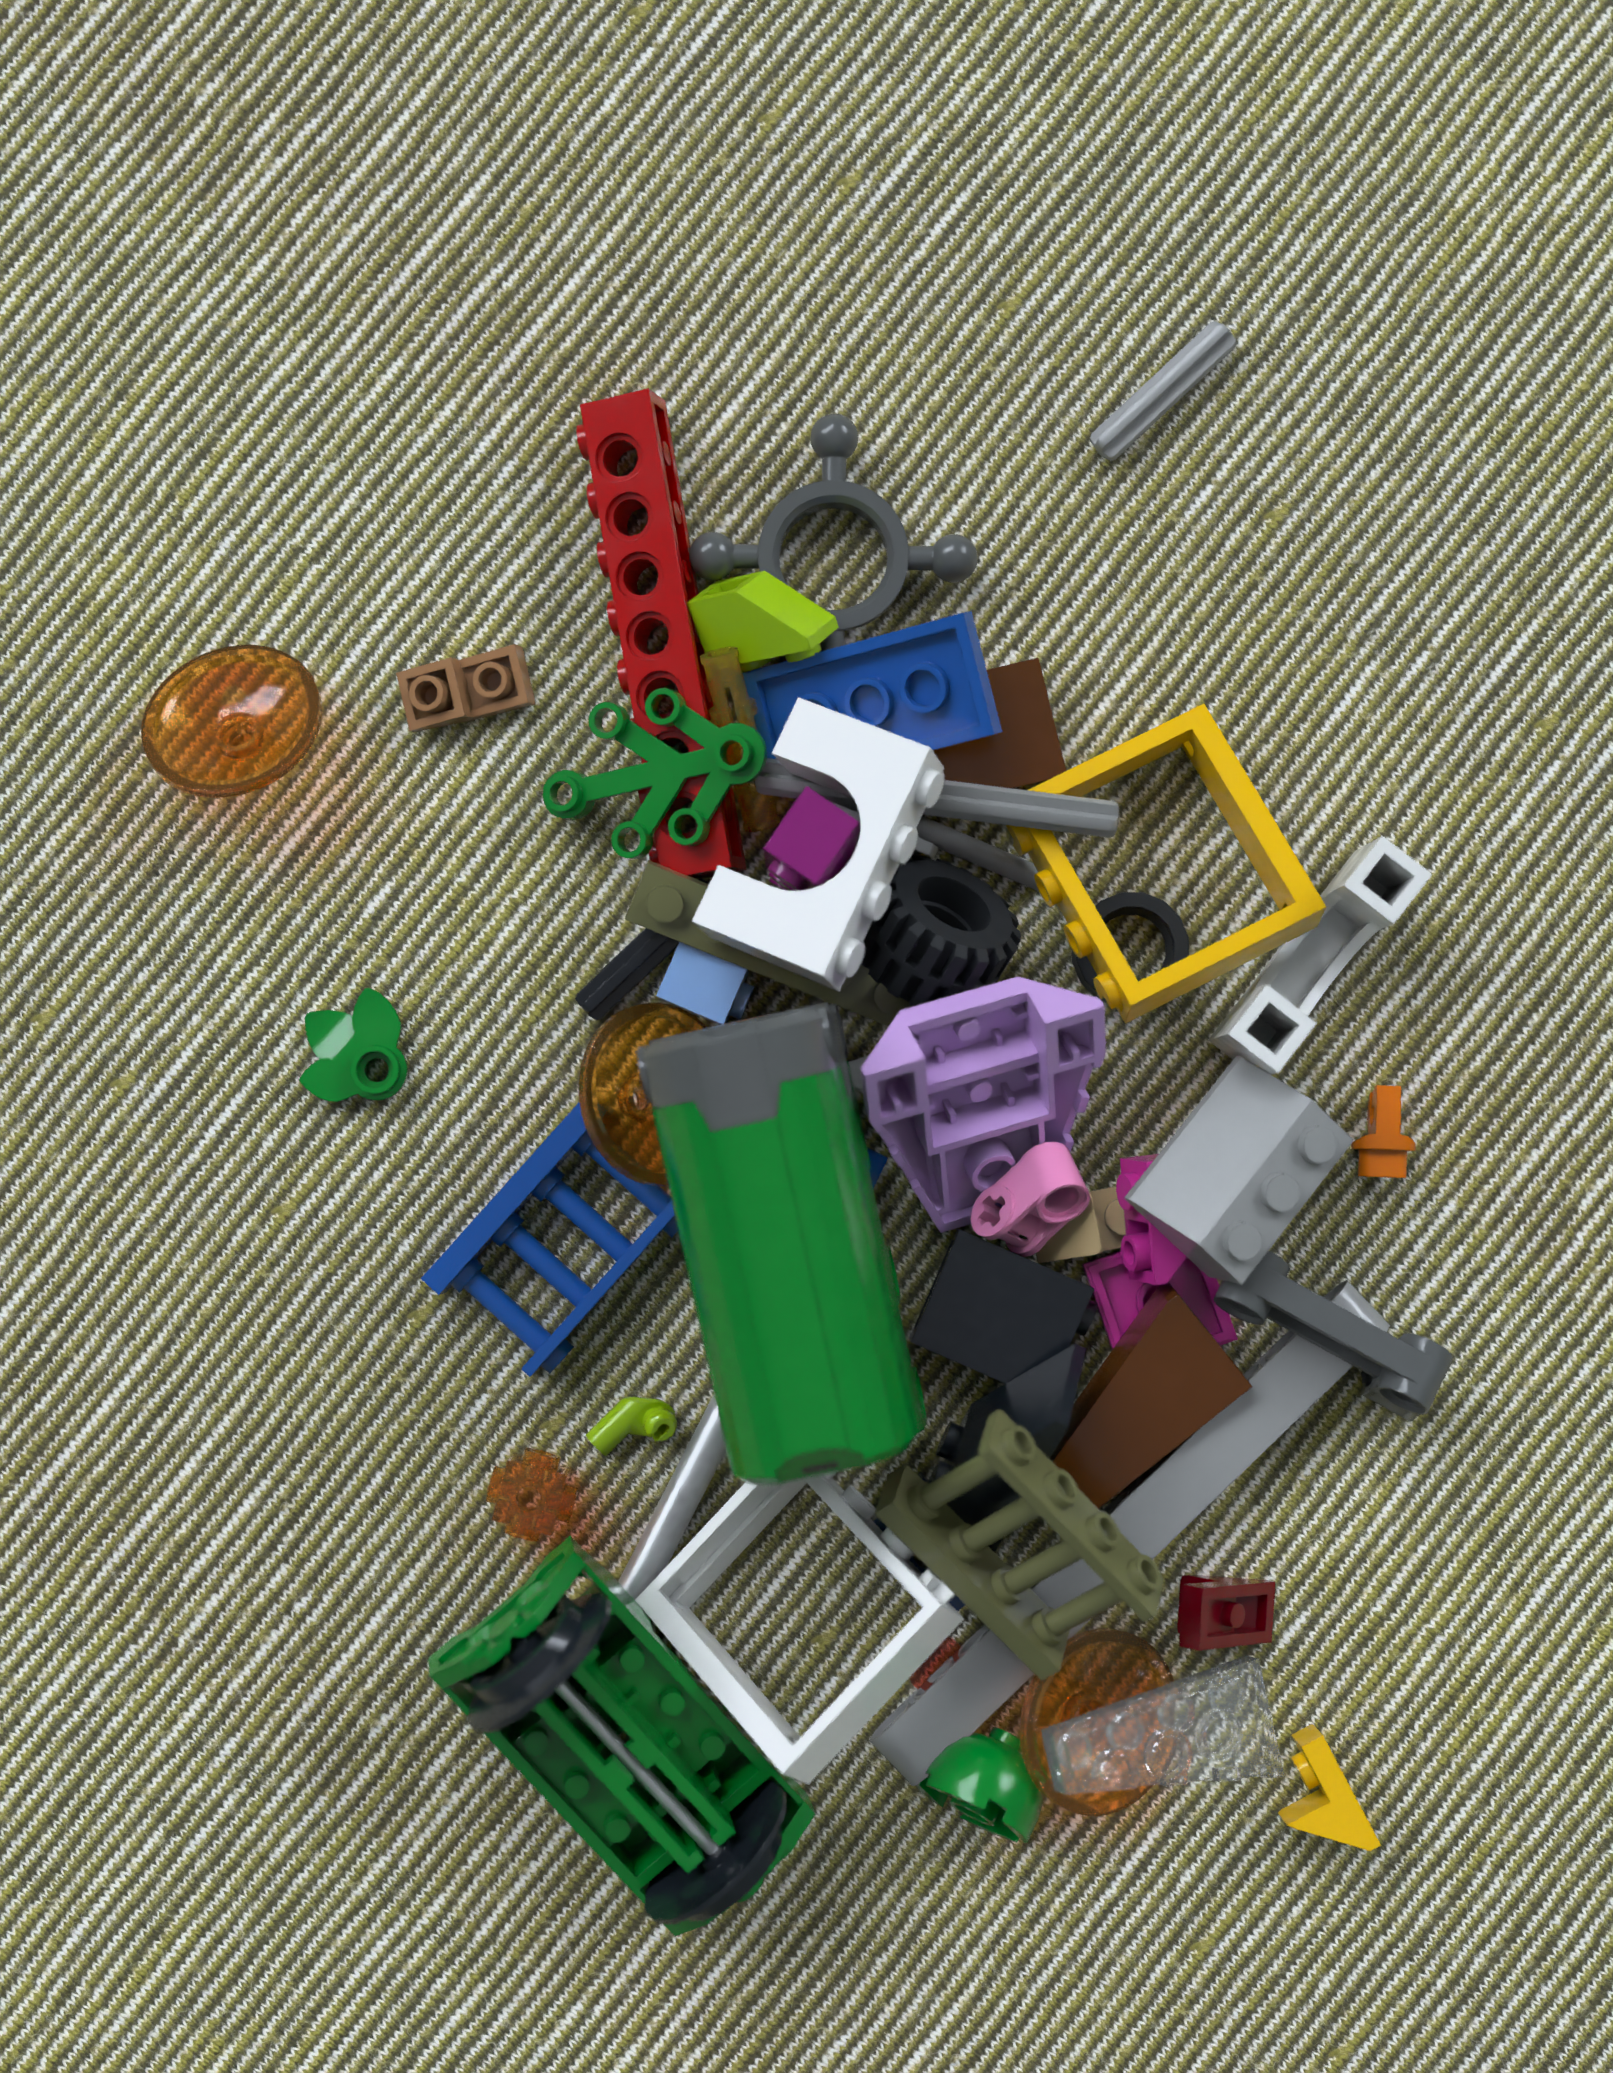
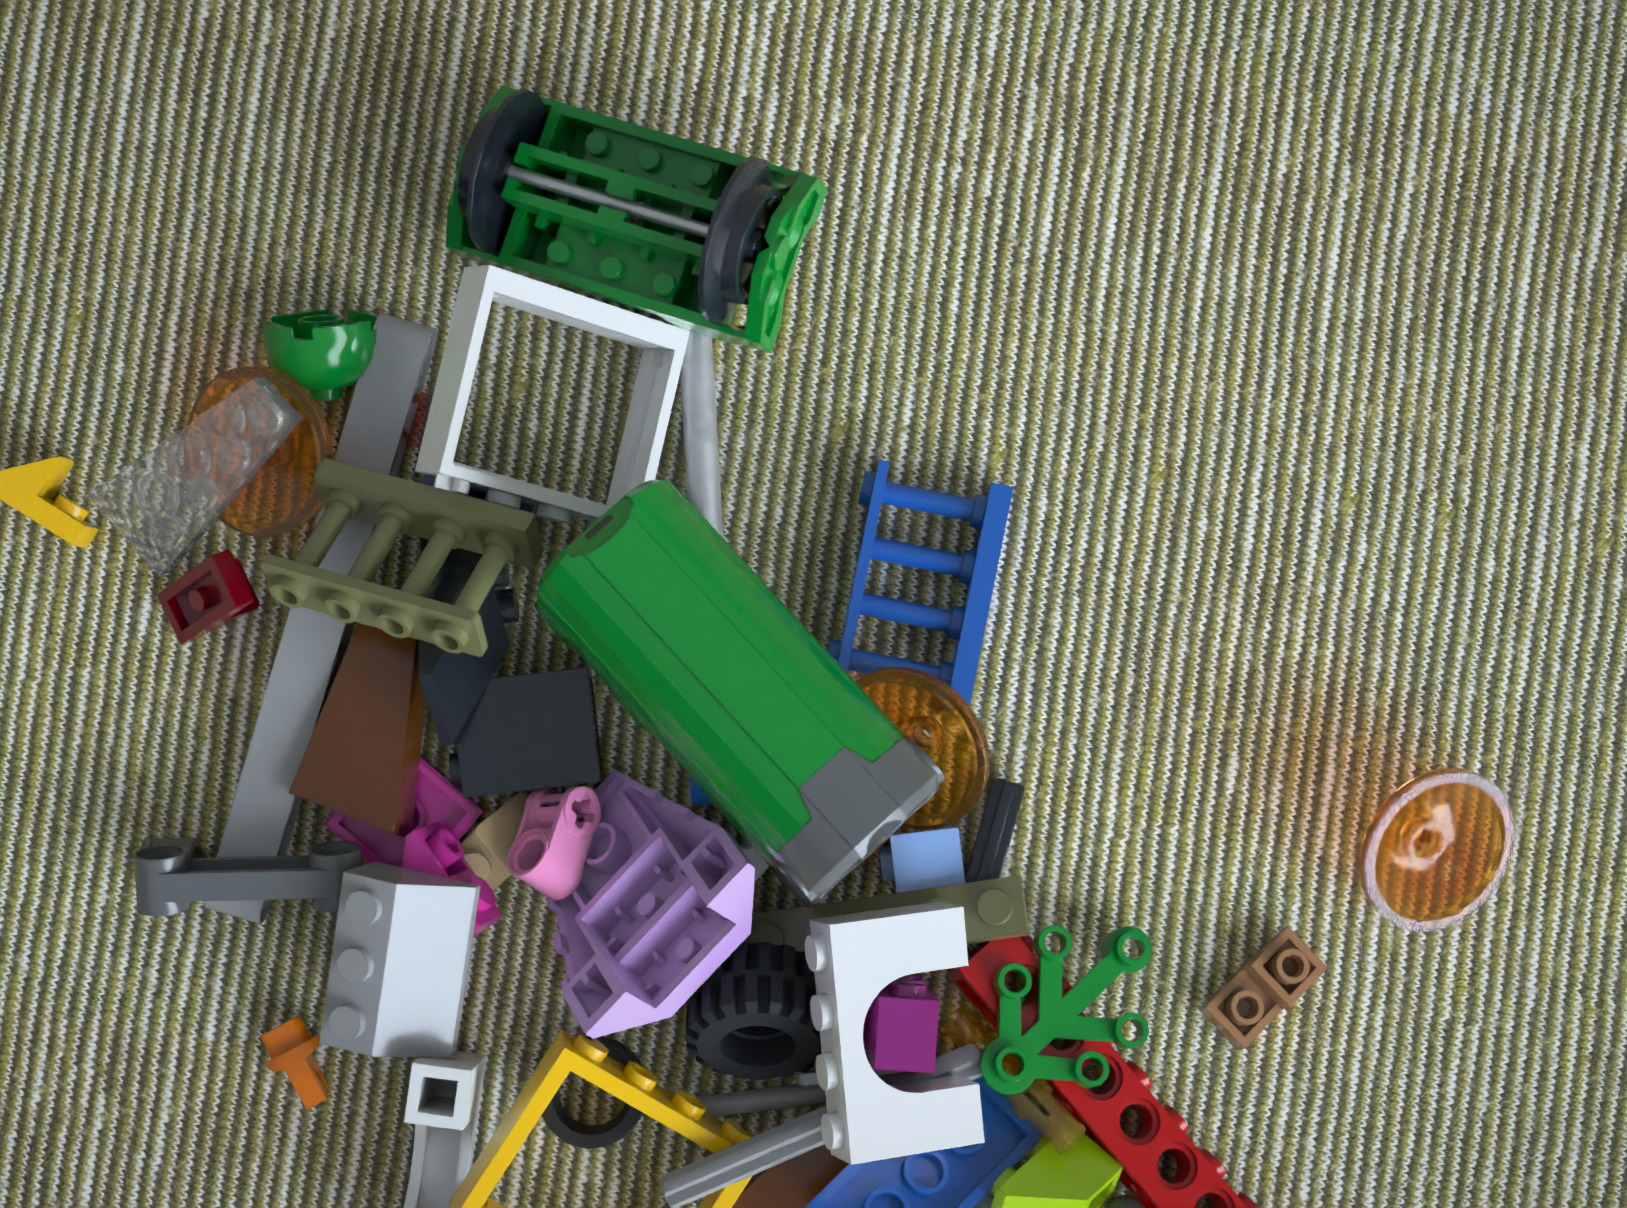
camera: 150 degrees right, 0 degrees up
green plate [299,987,408,1102] -> none
clear orange brick [486,1448,578,1541] -> none
lime arm [586,1396,677,1456] -> none

